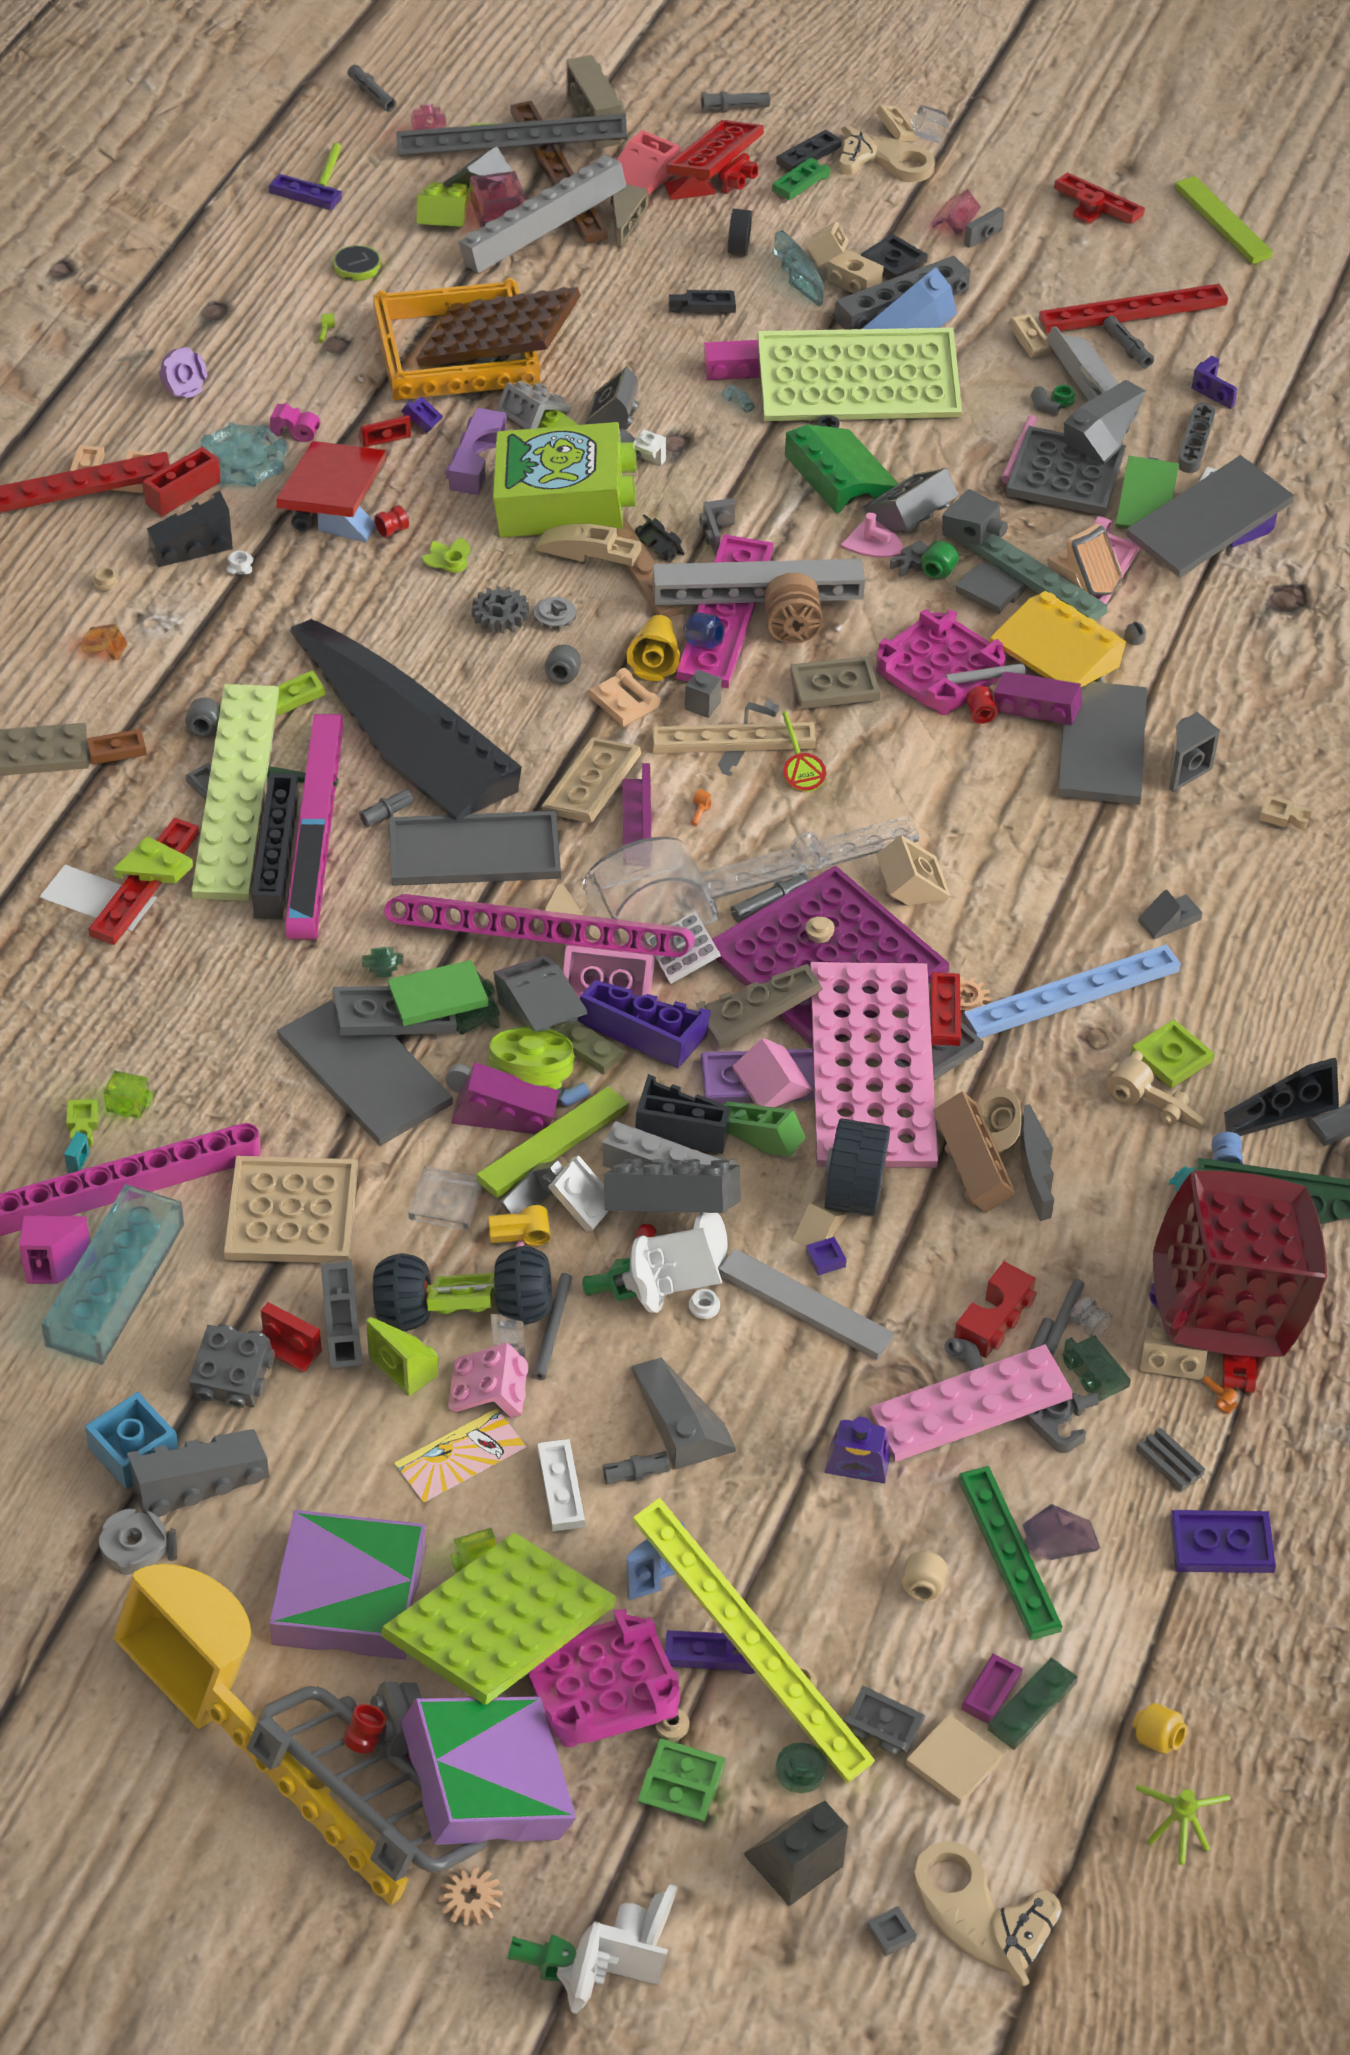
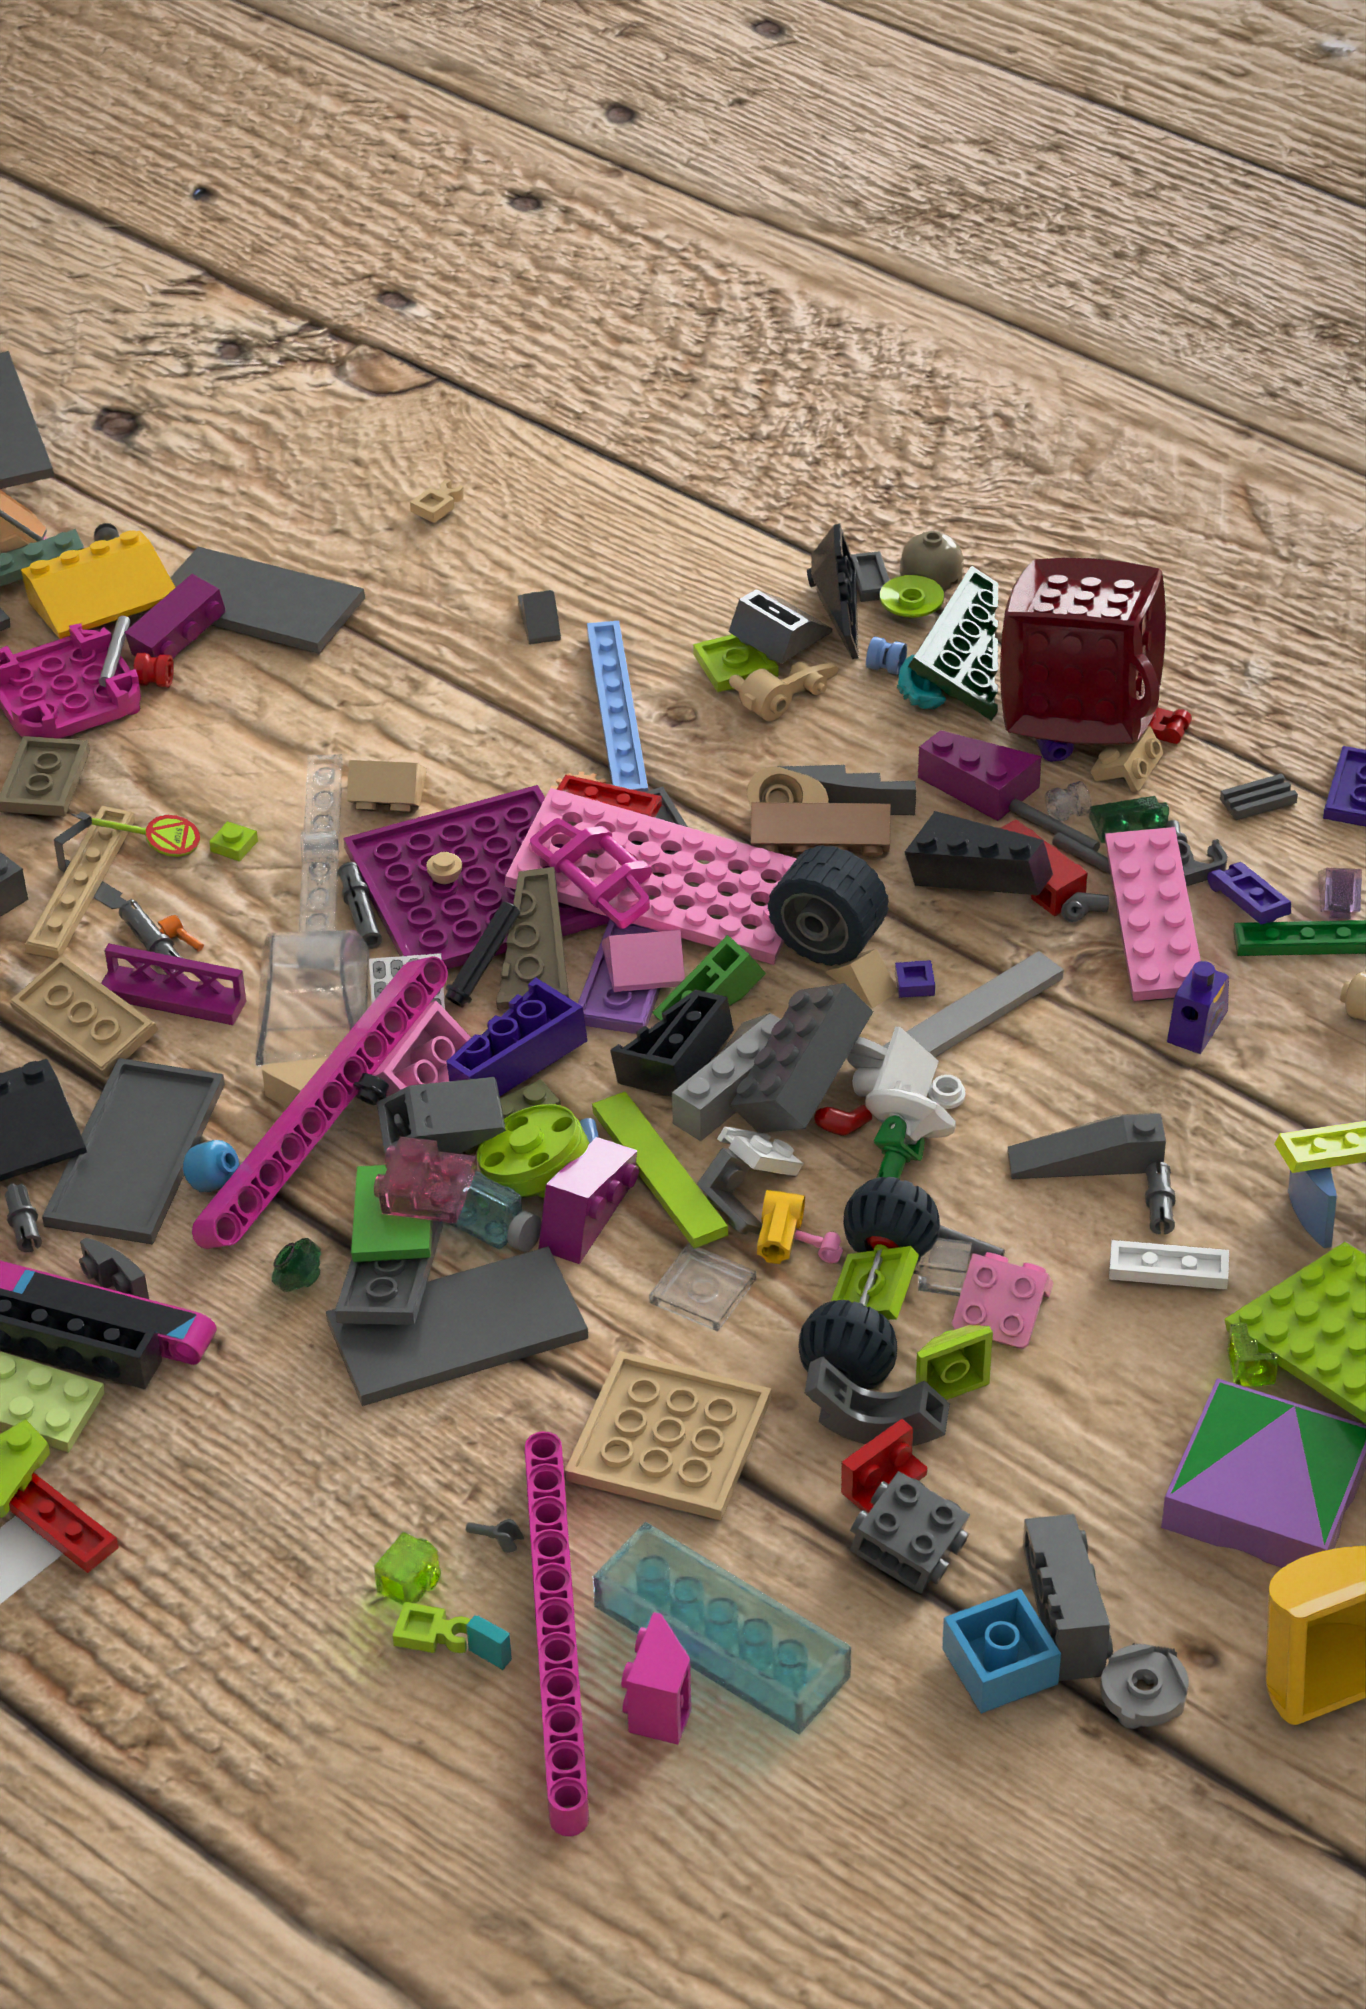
camera: 70 degrees left, 5 degrees down
sticker [394,1408,527,1503] -> none
dark grey slope [1169,712,1220,792] -> none
orange hand [1202,1376,1237,1414] -> none
none -> dark grey slope [79,1238,149,1299]
none -> dark grey pin [119,900,183,974]
none -> dark azure head [183,1140,240,1192]
none -> lime plate [209,821,258,862]
none -> black plate [353,1073,390,1105]
none -> clear pink plate [374,1136,477,1223]
none -> clear light blue bracket [440,1164,522,1249]
none -> black axle [445,902,520,1007]
none -> dark grey hand [466,1519,524,1553]
none -> dark pink bar [530,818,652,929]
none -> dark grey slope [728,589,833,664]
none -> lime dish [880,575,944,618]
none -> black wedge [905,811,1053,895]
none -> magenta wedge [918,730,1042,821]
none -> dark purple plate [1207,862,1291,924]

